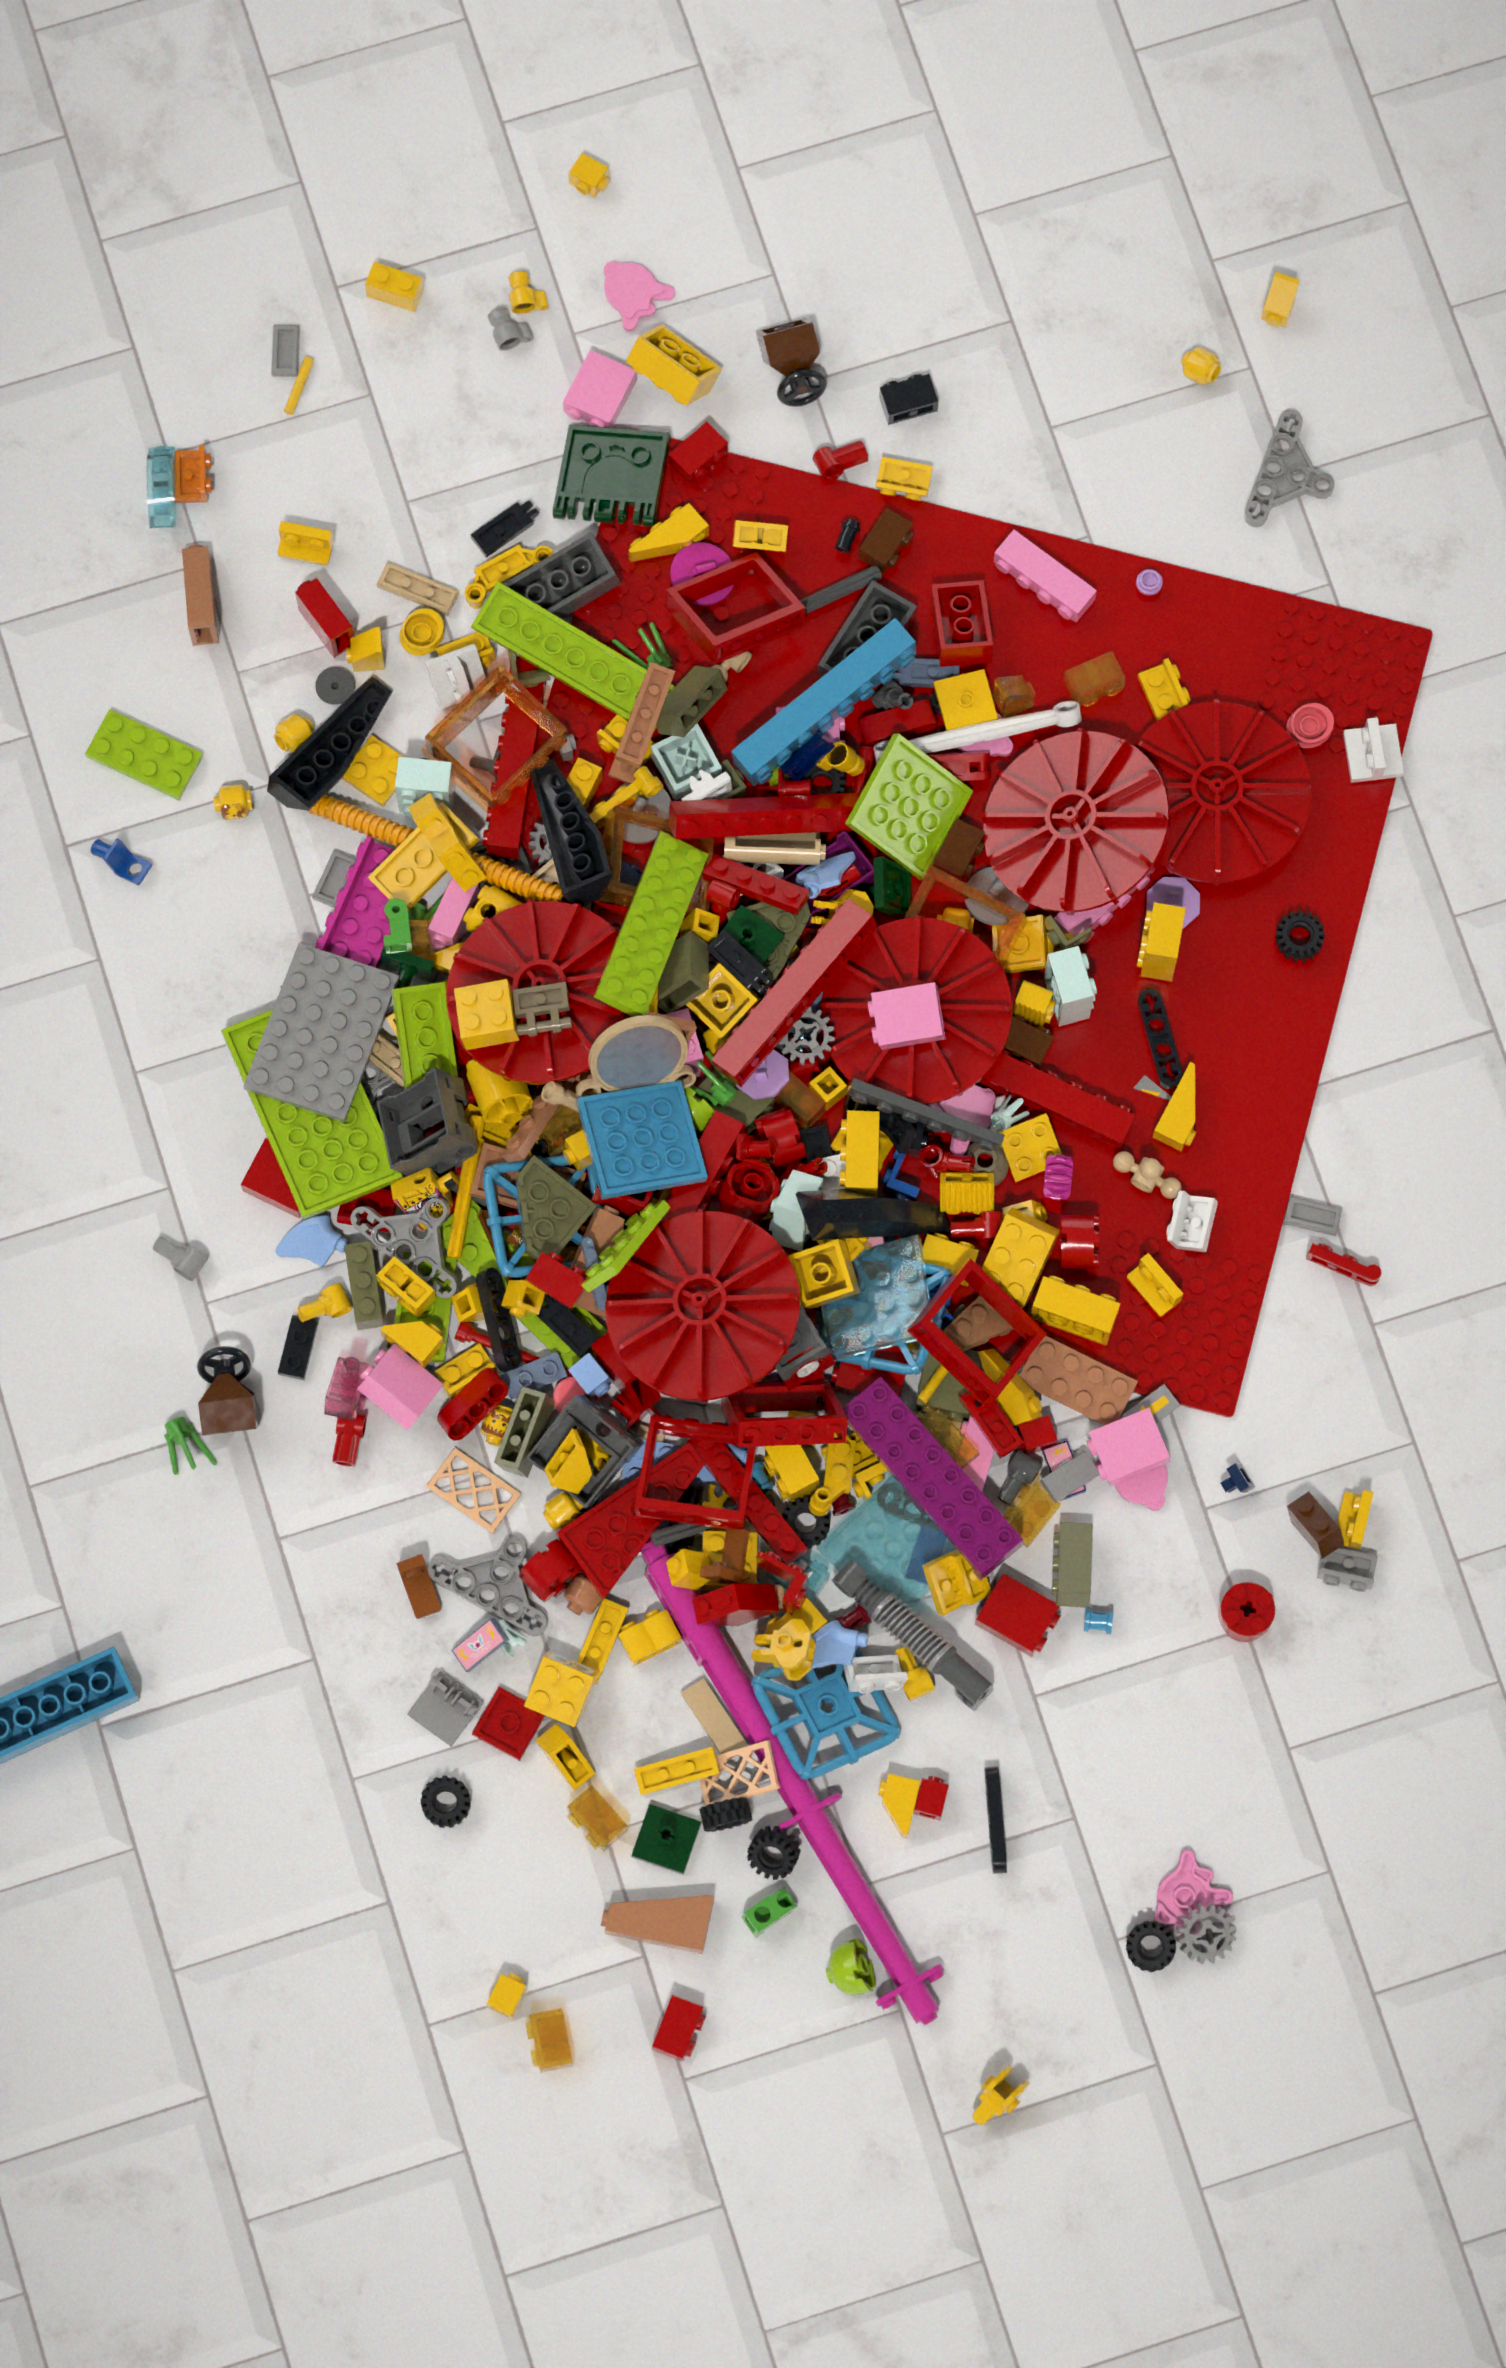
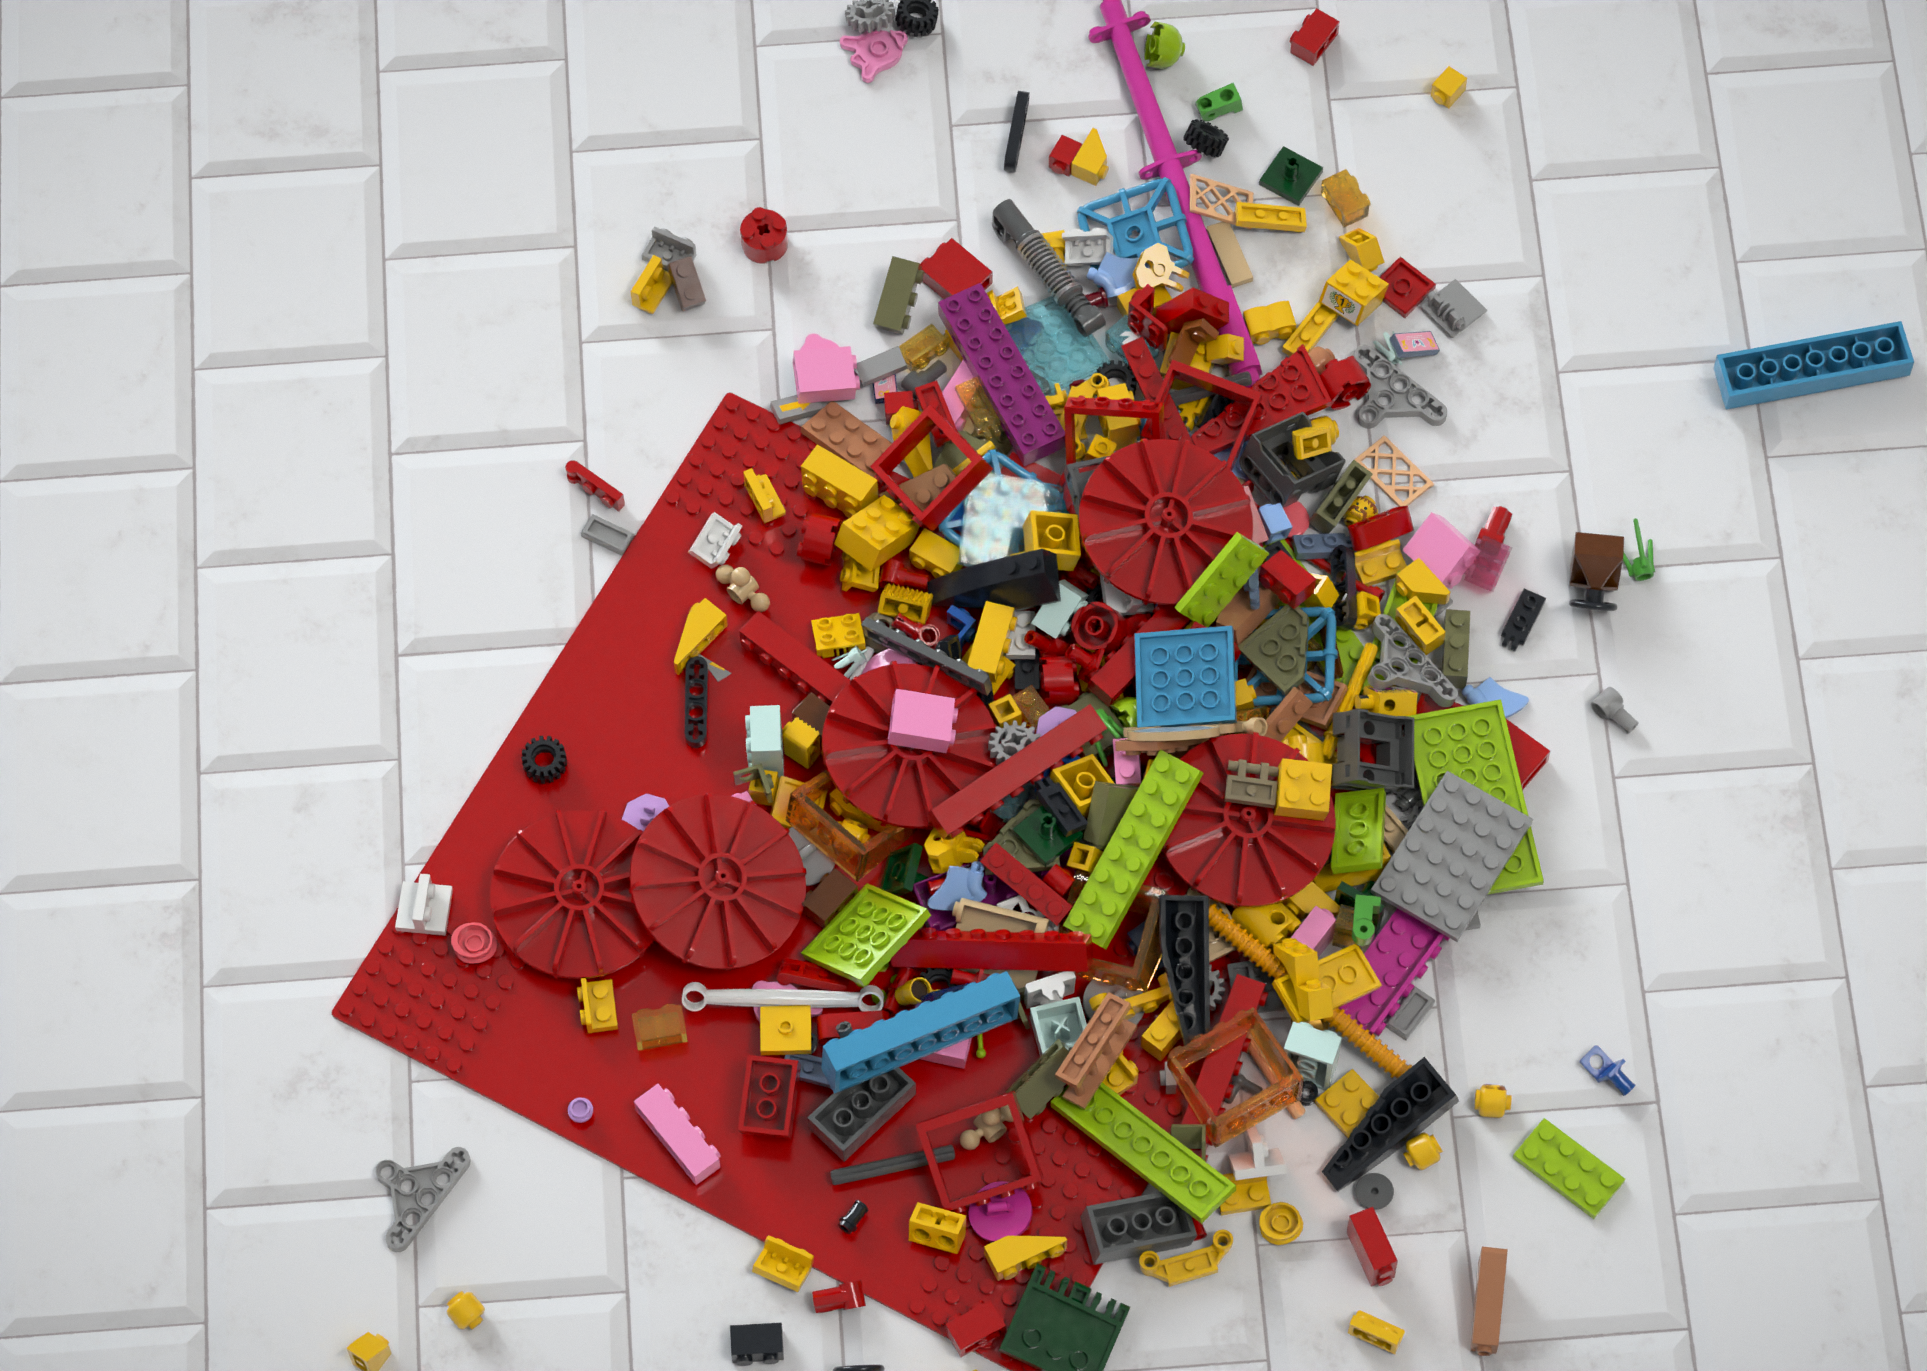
camera: 165 degrees left, 10 degrees down
yellow pin [296,1283,353,1322] -> none
yellow slope [346,627,385,672] -> none
tan tile [377,562,459,616] -> none
dark orange bracket [396,1554,441,1619] -> none
black tyre [420,1776,471,1828] -> none
black hinge [471,500,540,558] -> none
clear yellow brick [525,2008,573,2073] -> none
nougat slope [601,1895,714,1954] -> none
bright green plant [612,622,673,670] -> none
black tyre [699,1797,753,1832] -> none
reddish brown brick [858,508,914,574] -> none
clear yellow slope [993,675,1036,718] -> none
dark pink gear [1043,1154,1073,1200] -> none
dark azure bush [1084,1608,1114,1634] -> none
yellow brick [1137,902,1186,982] -> none
dark blue tile [1220,1463,1255,1493] -> none

